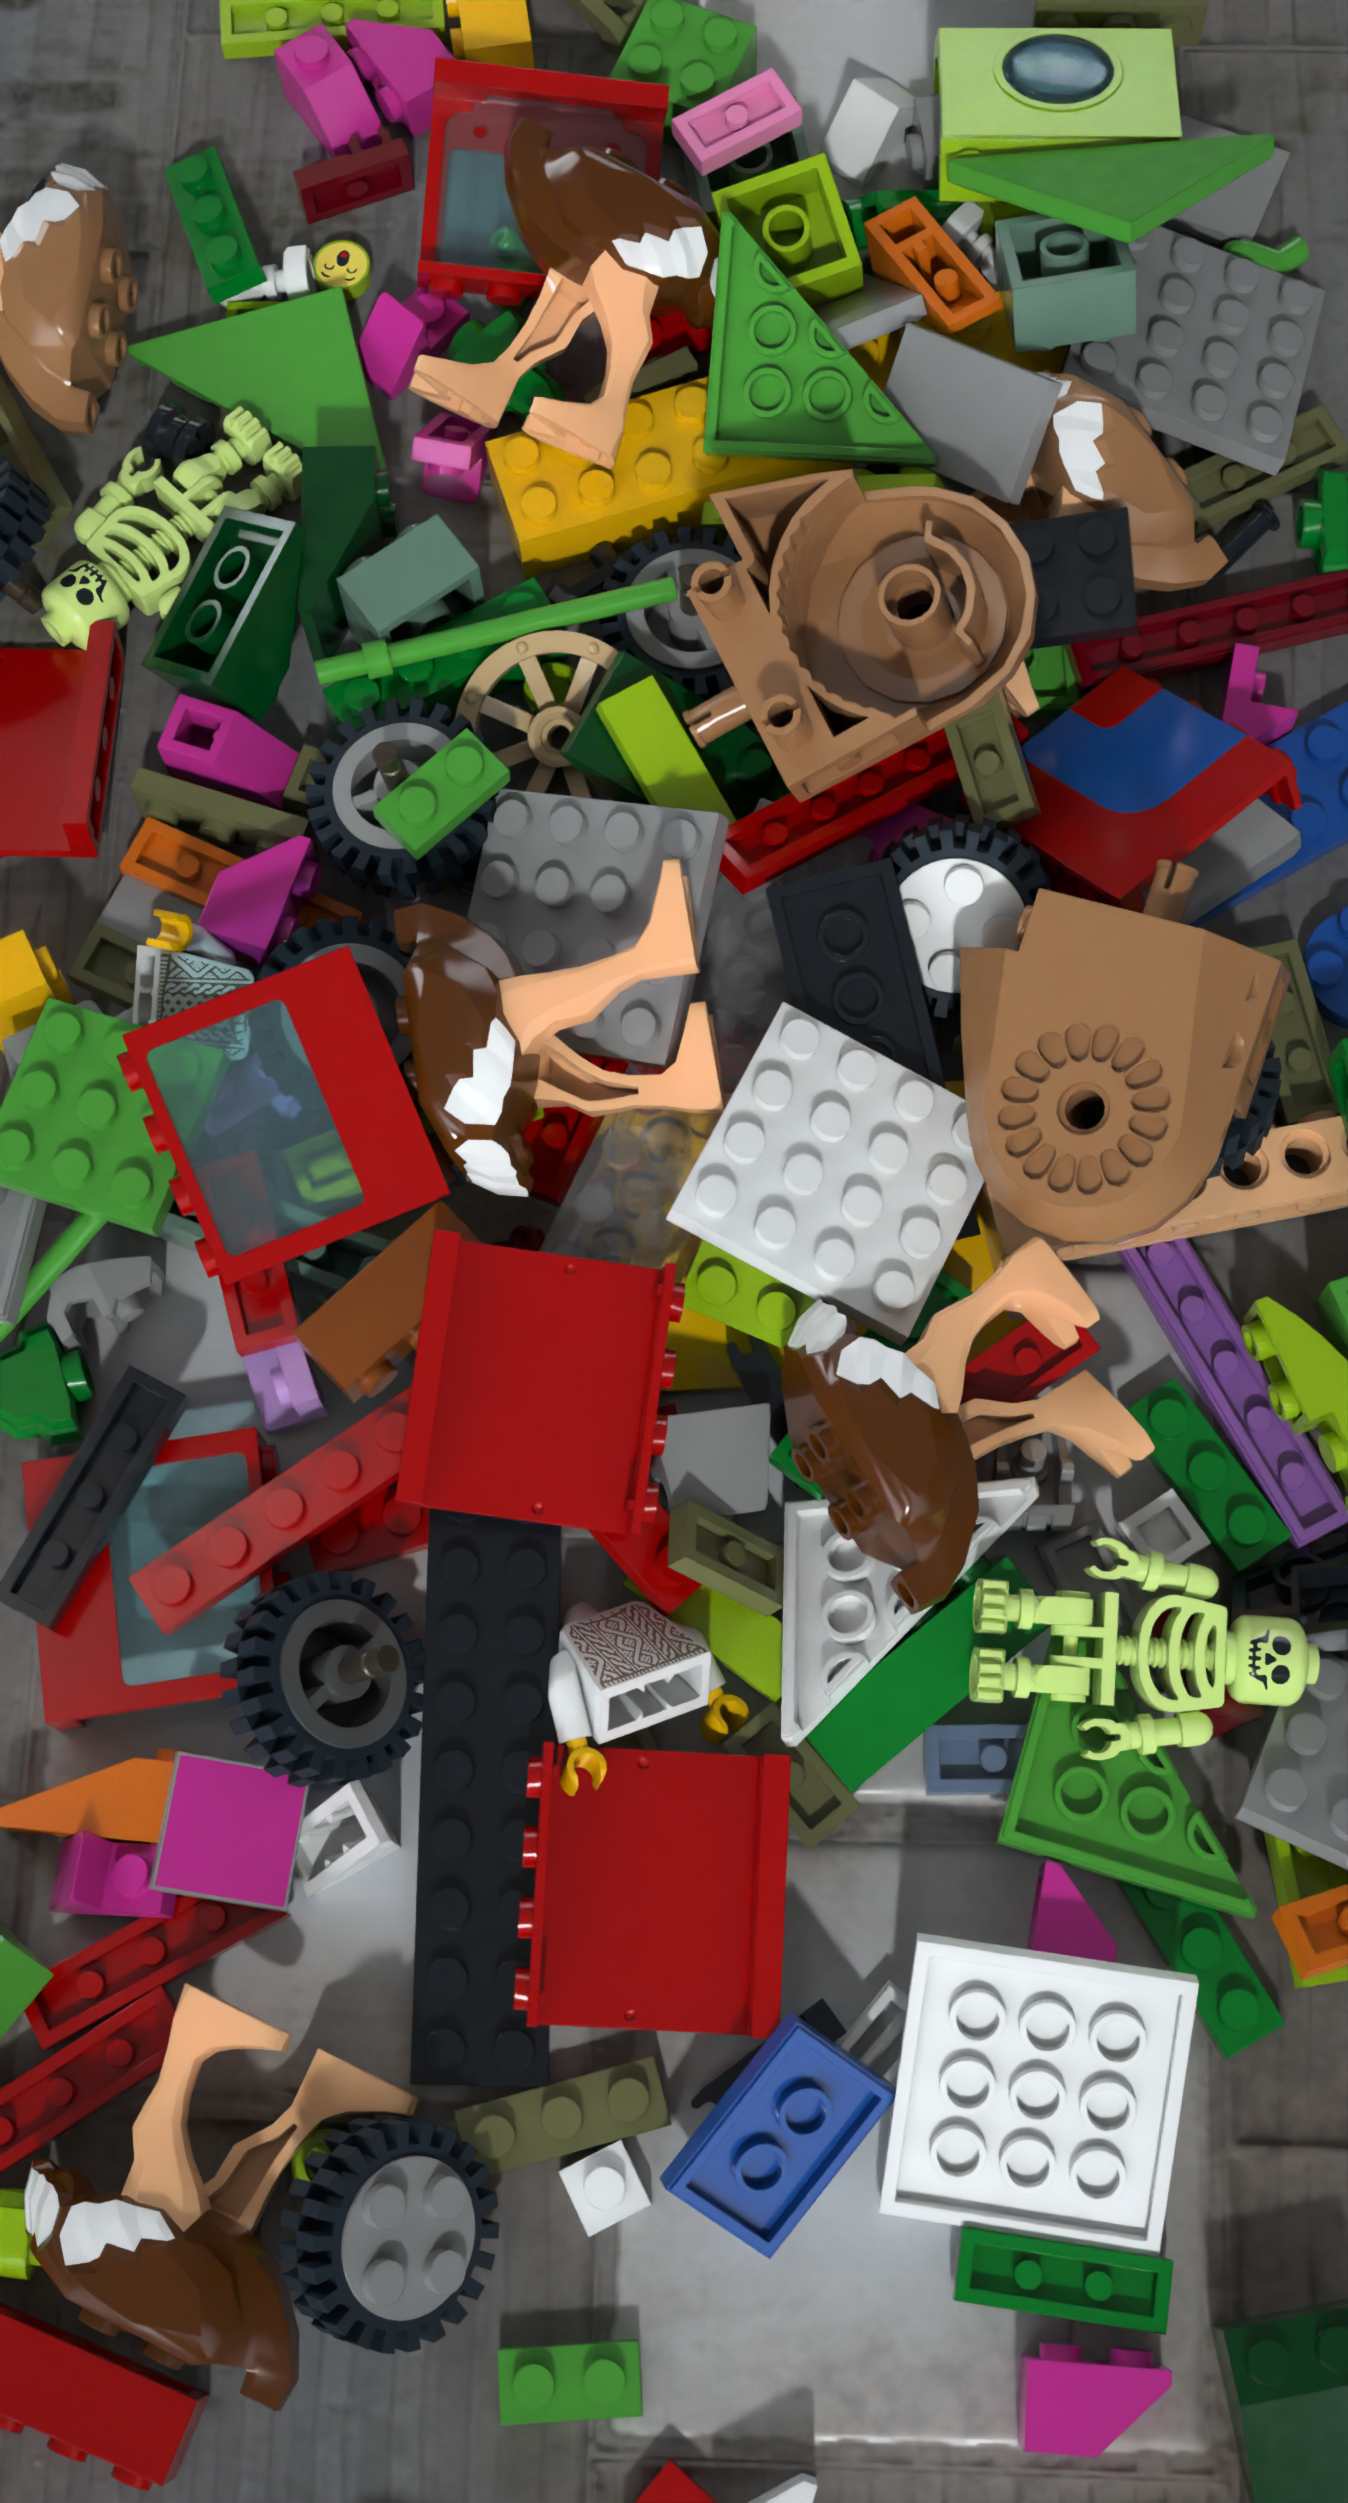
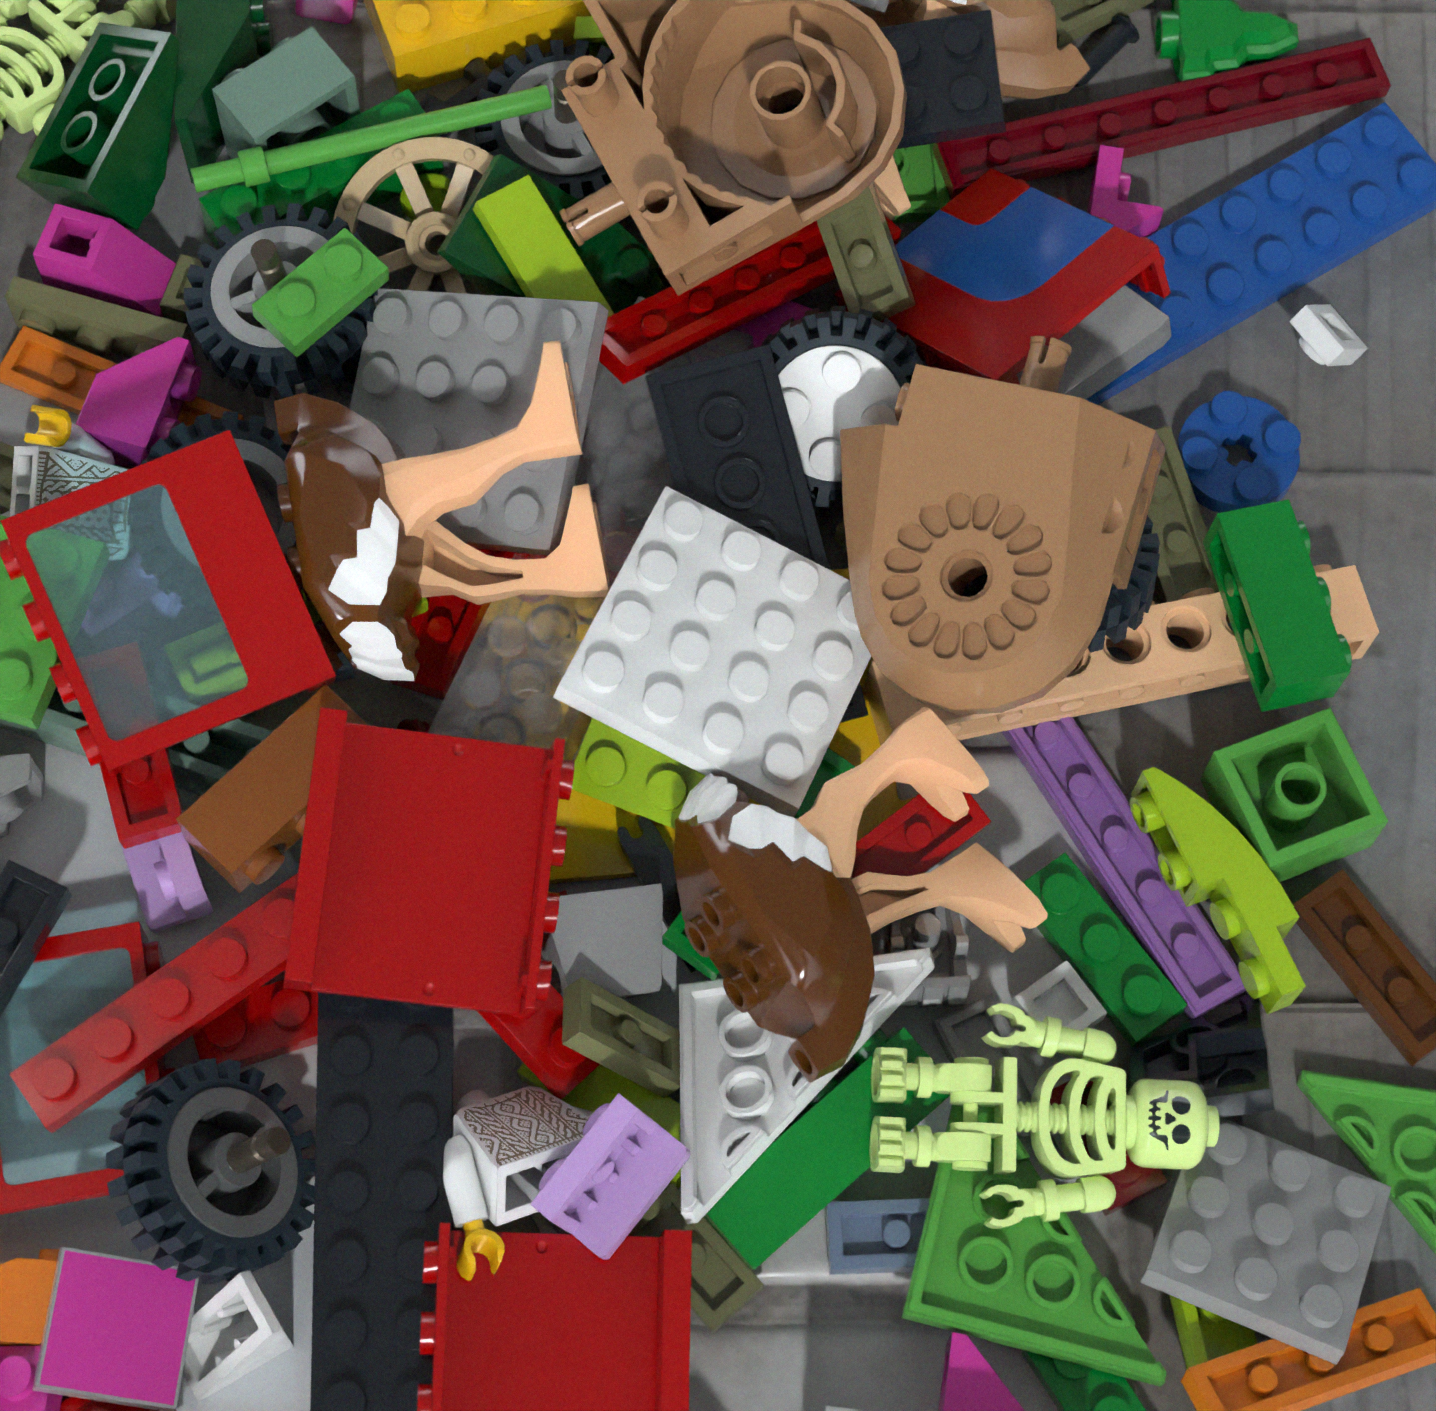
camera: 10 degrees left, 5 degrees down
none -> lavender bracket [530,1093,690,1260]

